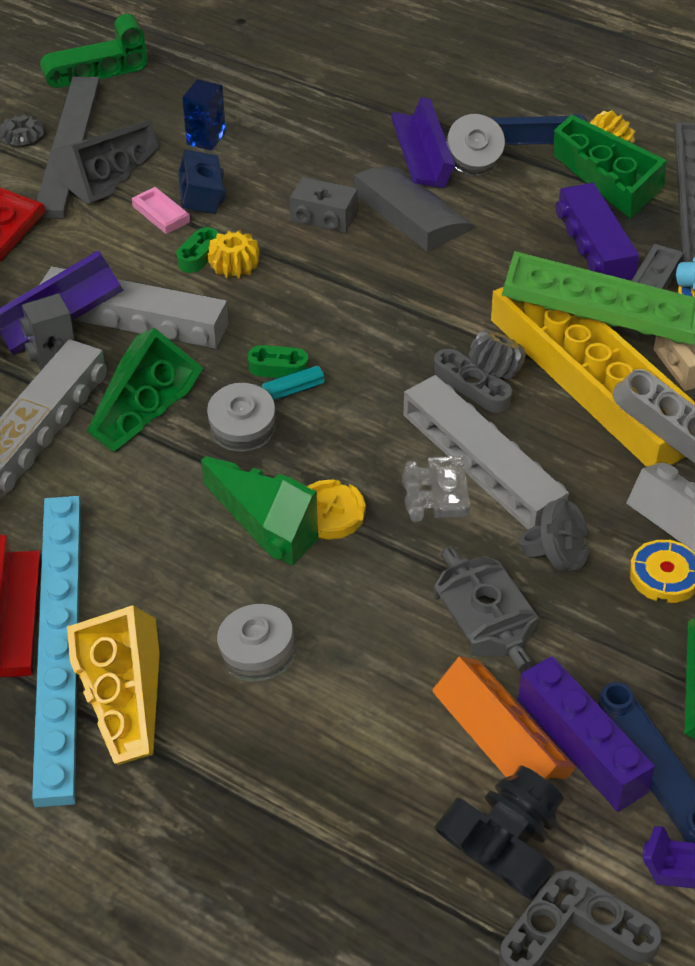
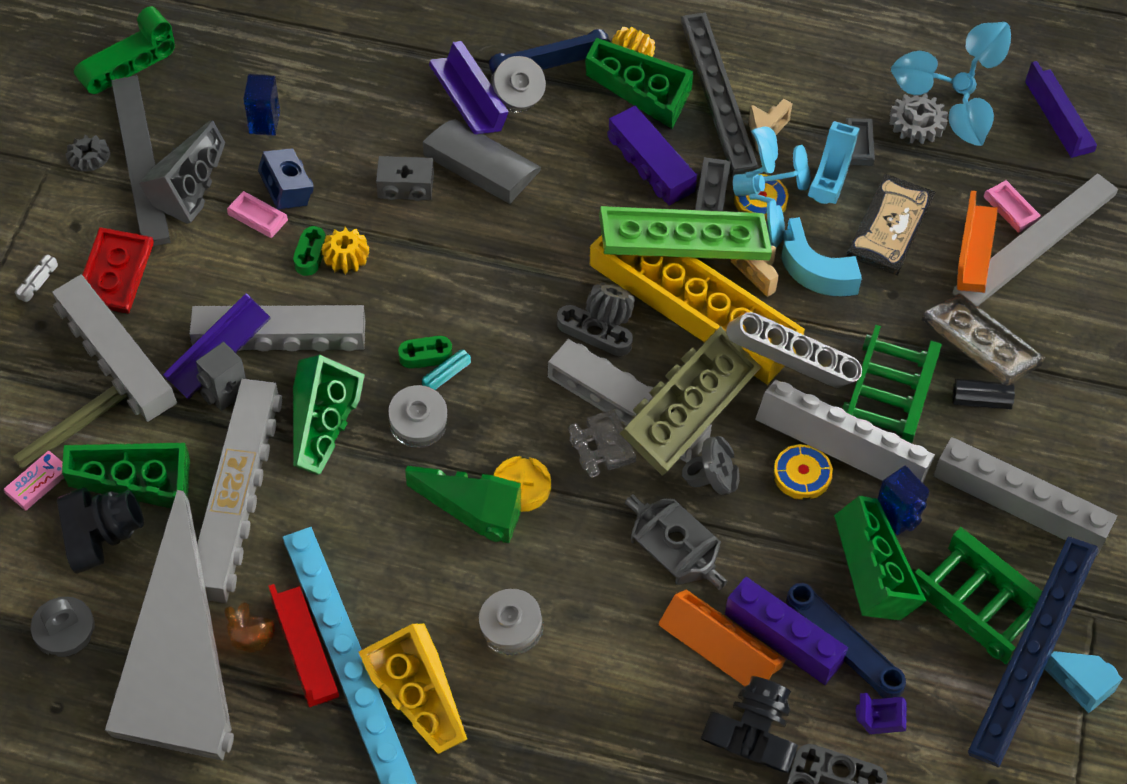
camera: 20 degrees left, 10 degrees up
none -> olive plate [619,326,761,476]

